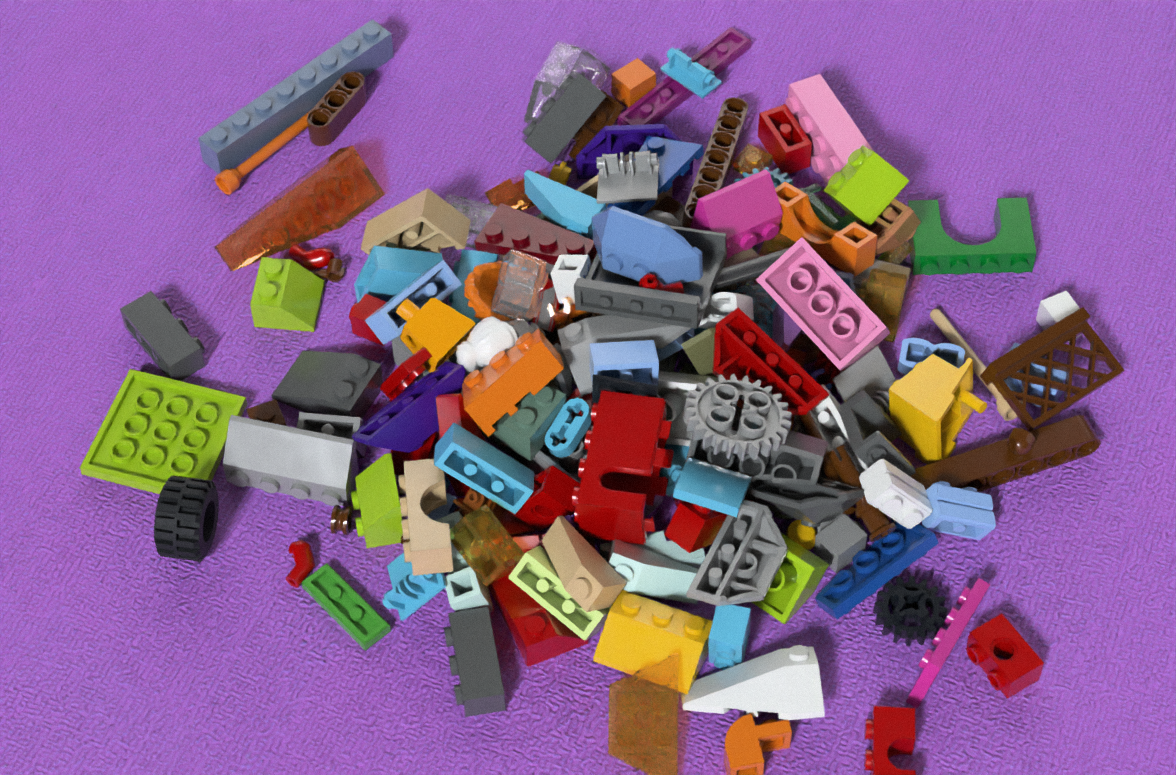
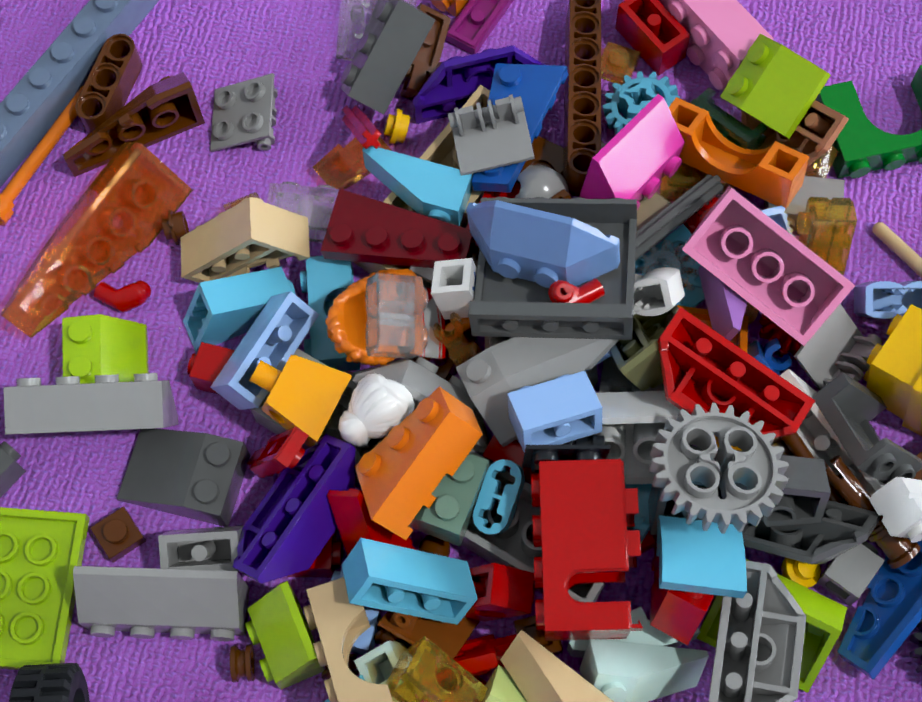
camera: 10 degrees left, 15 degrees up
reddish brown hand [311,258,345,283] -> none
none -> light grey slope [3,373,179,435]
none -> reddish brown wedge [63,72,205,177]
none -> reddish brown plate [162,210,189,245]
none -> light grey hinge [210,73,278,152]
none -> axle [342,105,382,149]

